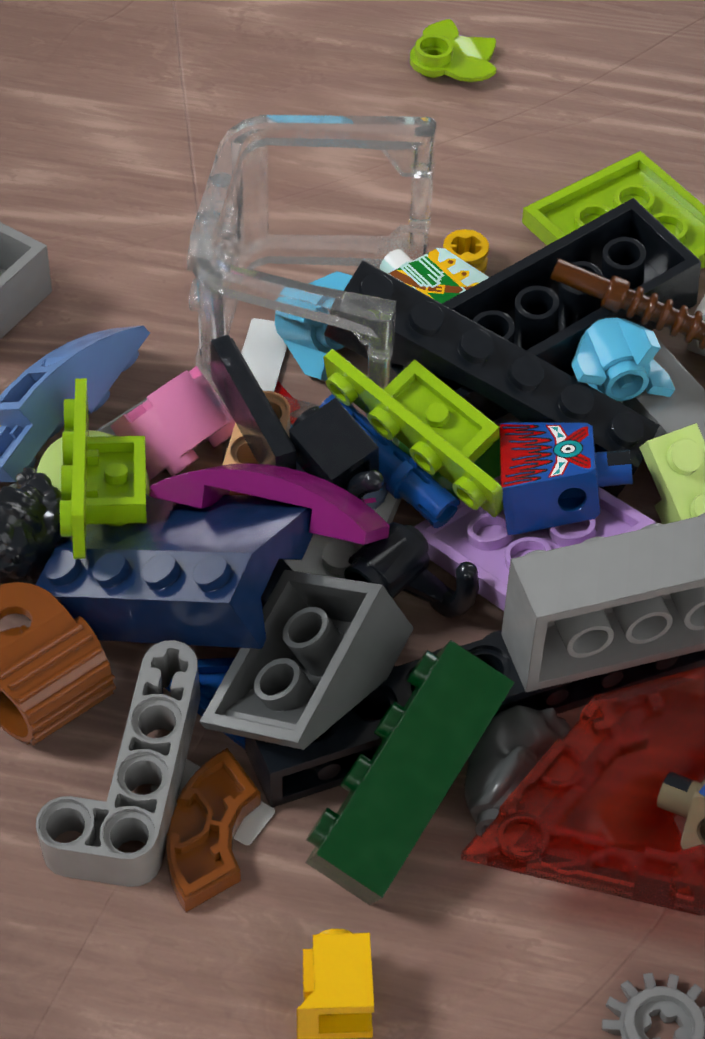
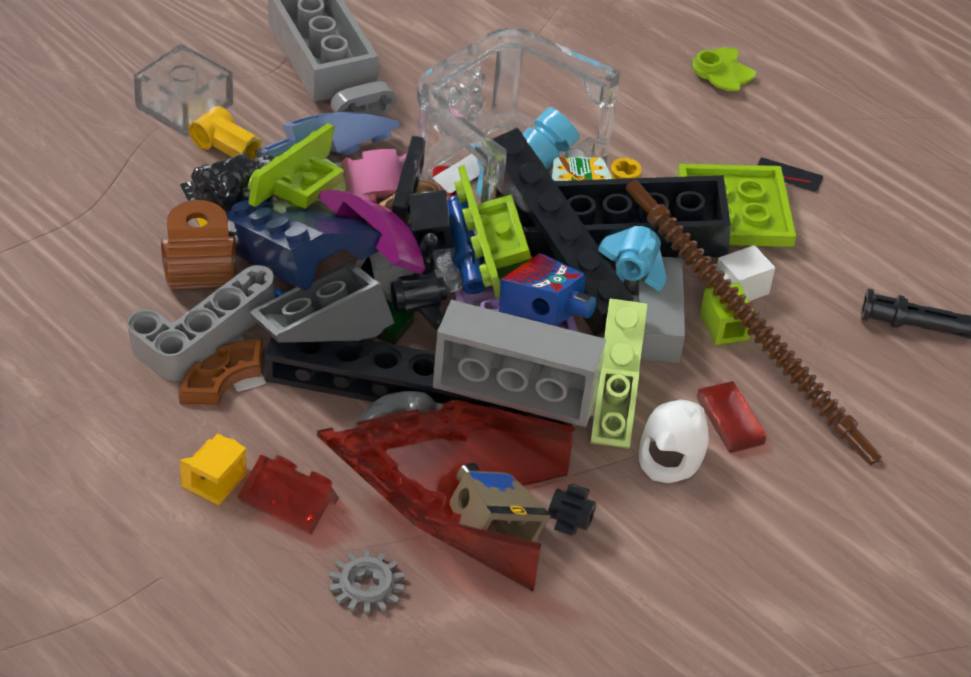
camera: 30 degrees right, 5 degrees down
dark green brick [305,640,515,905] -> none
none -> clear red bracket [237,454,339,535]
none -> light grey beam [331,81,397,116]
none -> clear tile [436,248,463,293]
none -> medium azure wheel [522,107,580,171]
none -> black sticker [757,157,823,192]

